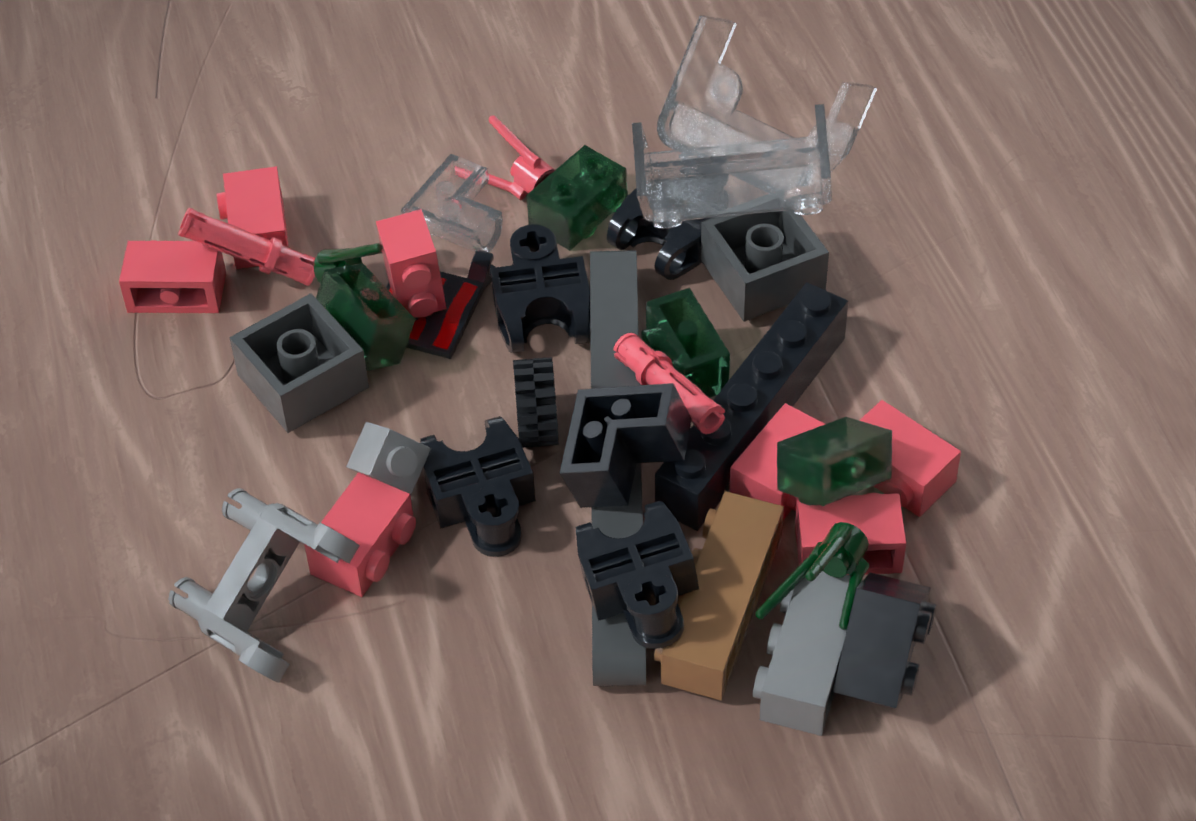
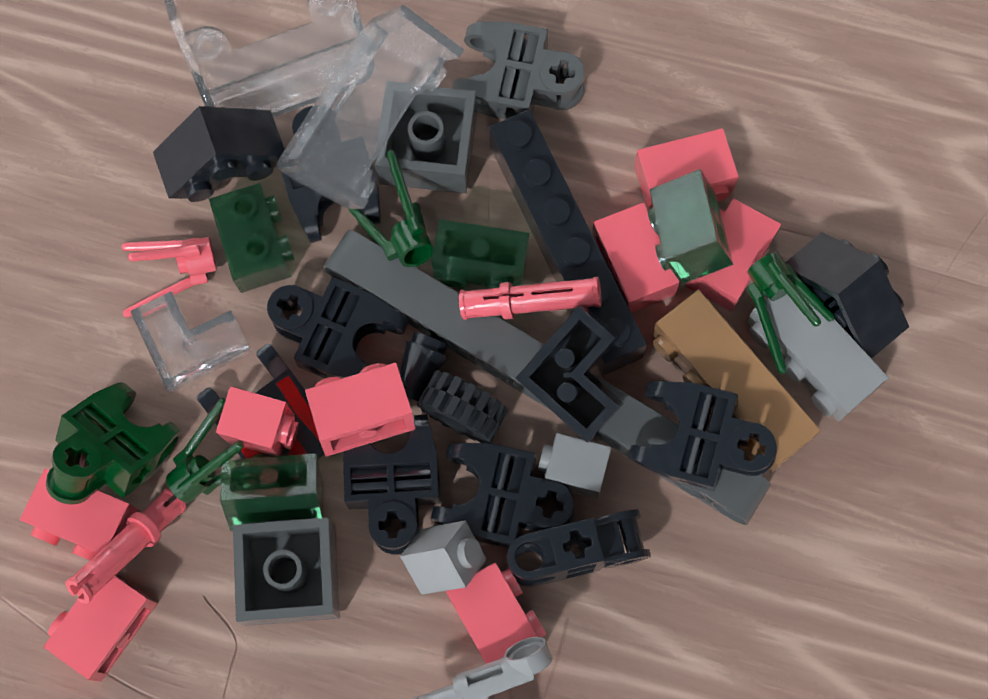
camera: 55 degrees left, 25 degrees up
none -> dark green piece [46,382,182,505]
none -> black brick [153,106,287,202]
none -> coral brick [305,362,415,457]
none -> black piece [343,414,441,555]
none -> dark green plant [348,150,434,267]
none -> black cone [400,332,448,401]
none -> dark grey piece [452,22,584,120]
none -> black piece [508,509,651,587]
none -> light grey brick [538,433,611,499]

